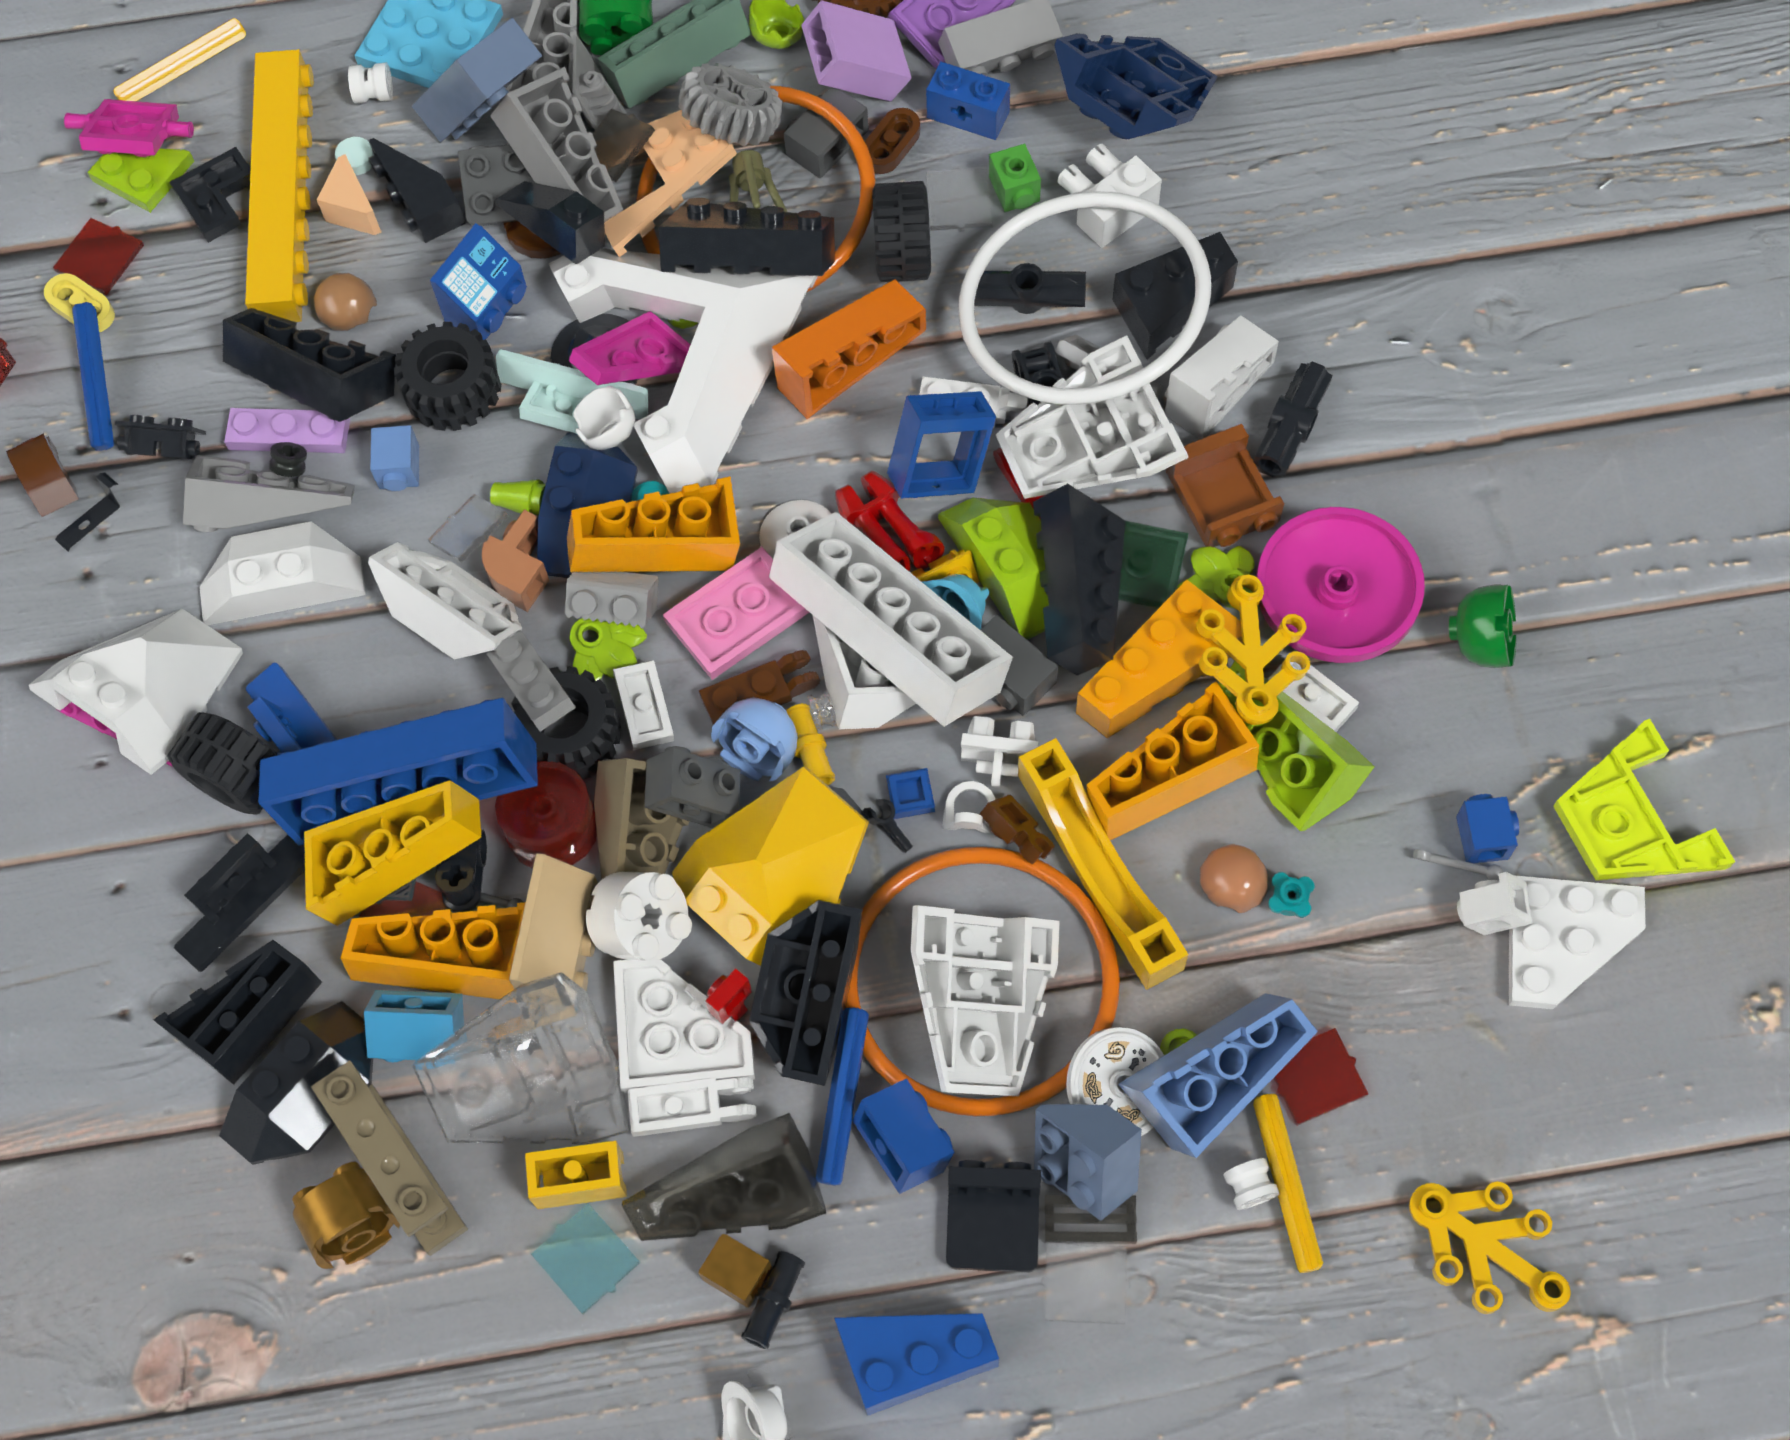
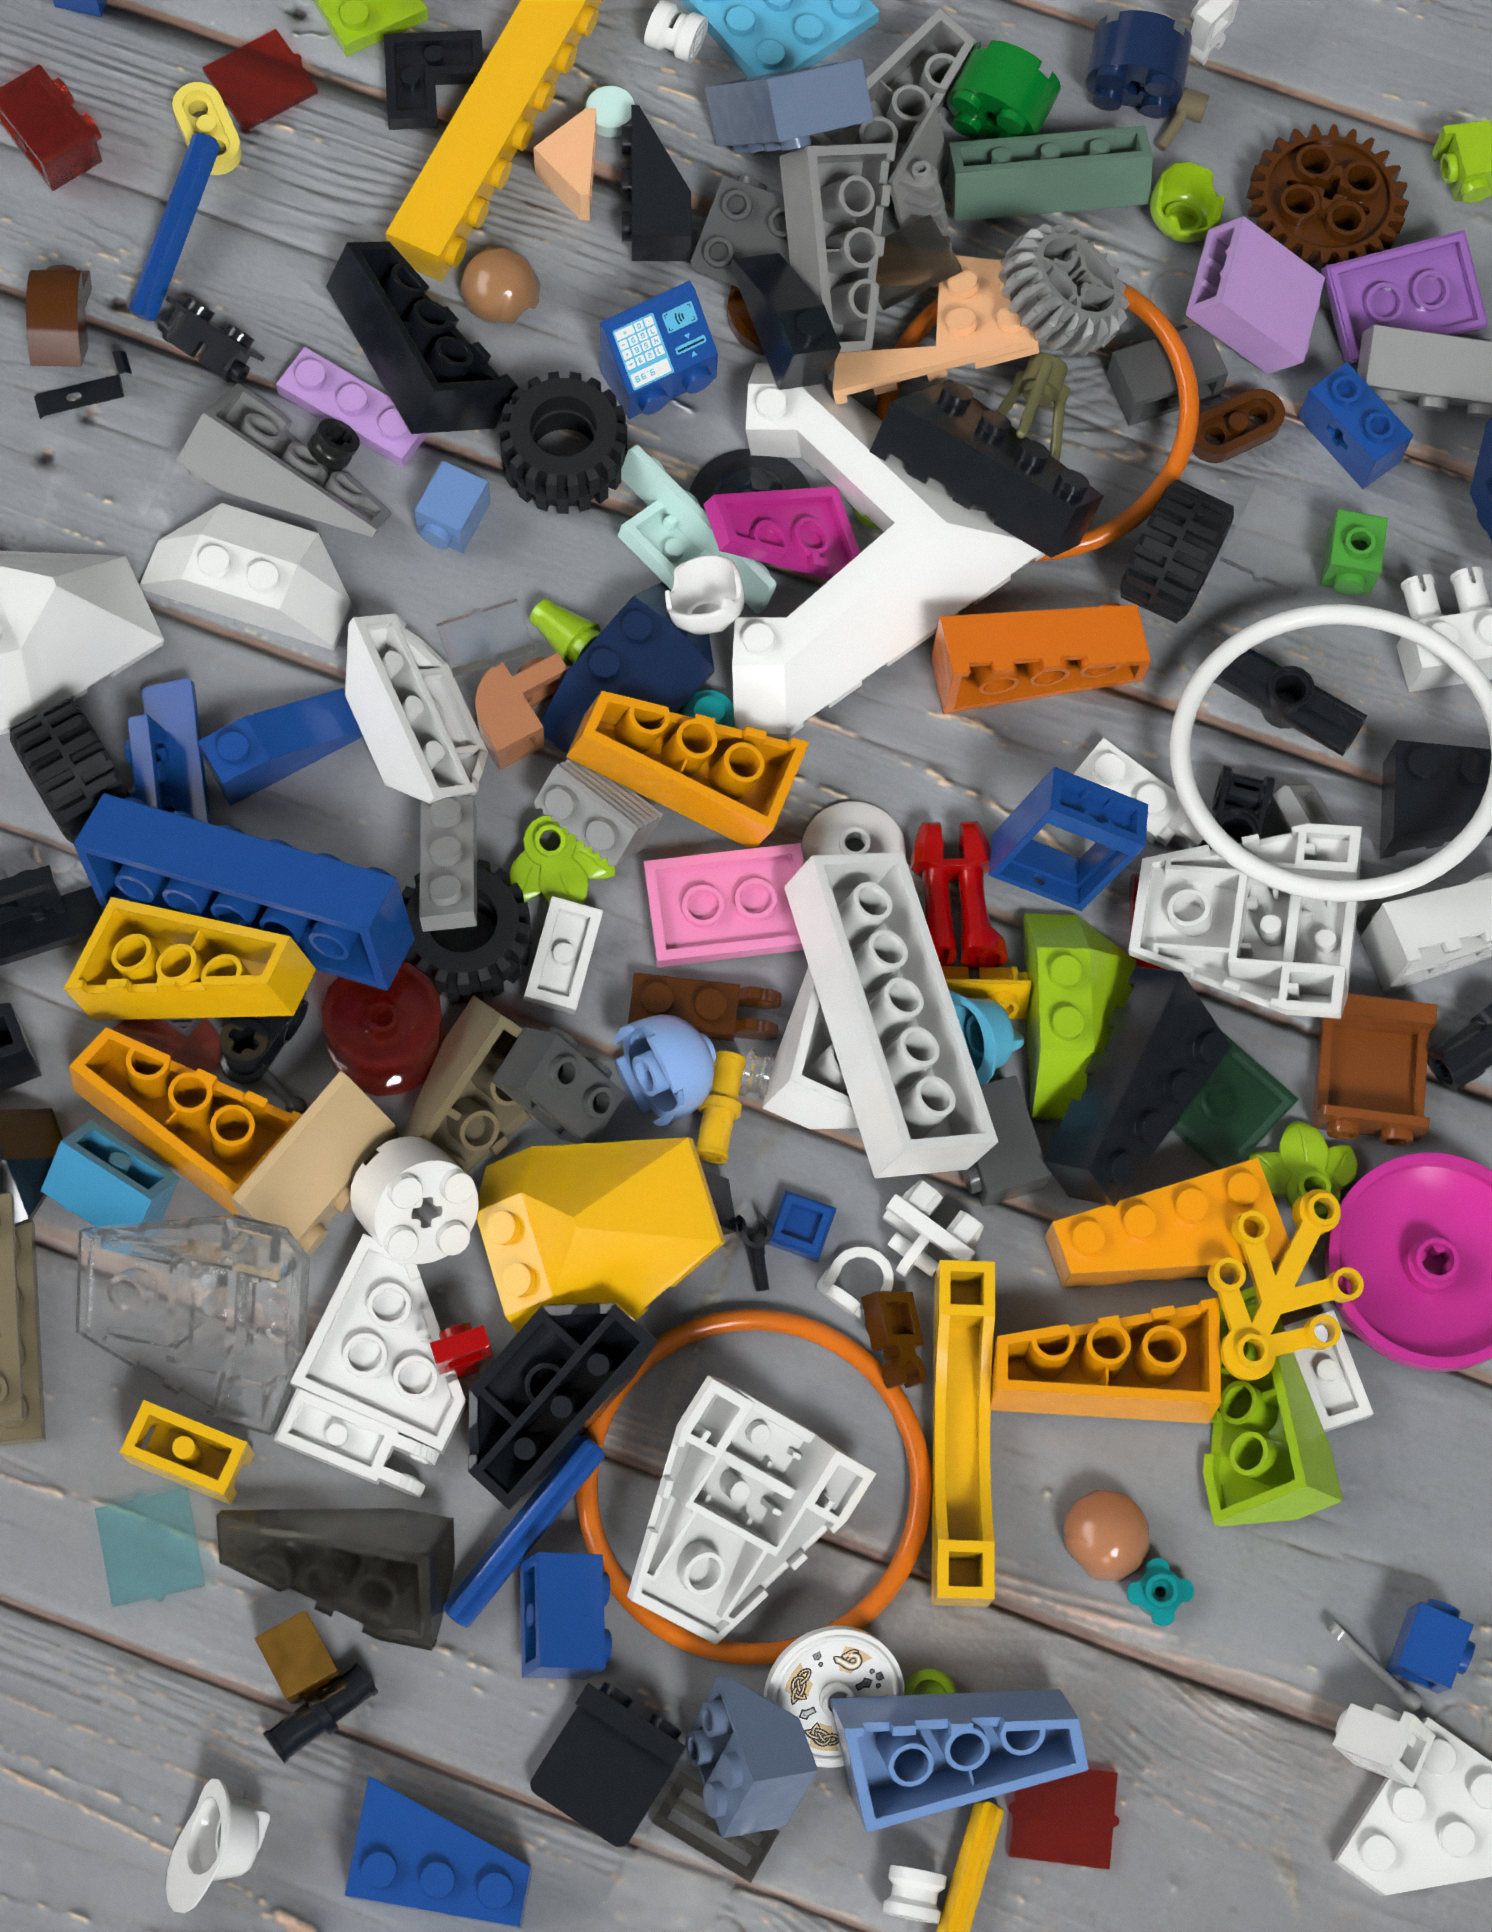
camera: 20 degrees right, 5 degrees up
none -> blue slope [198,688,363,806]

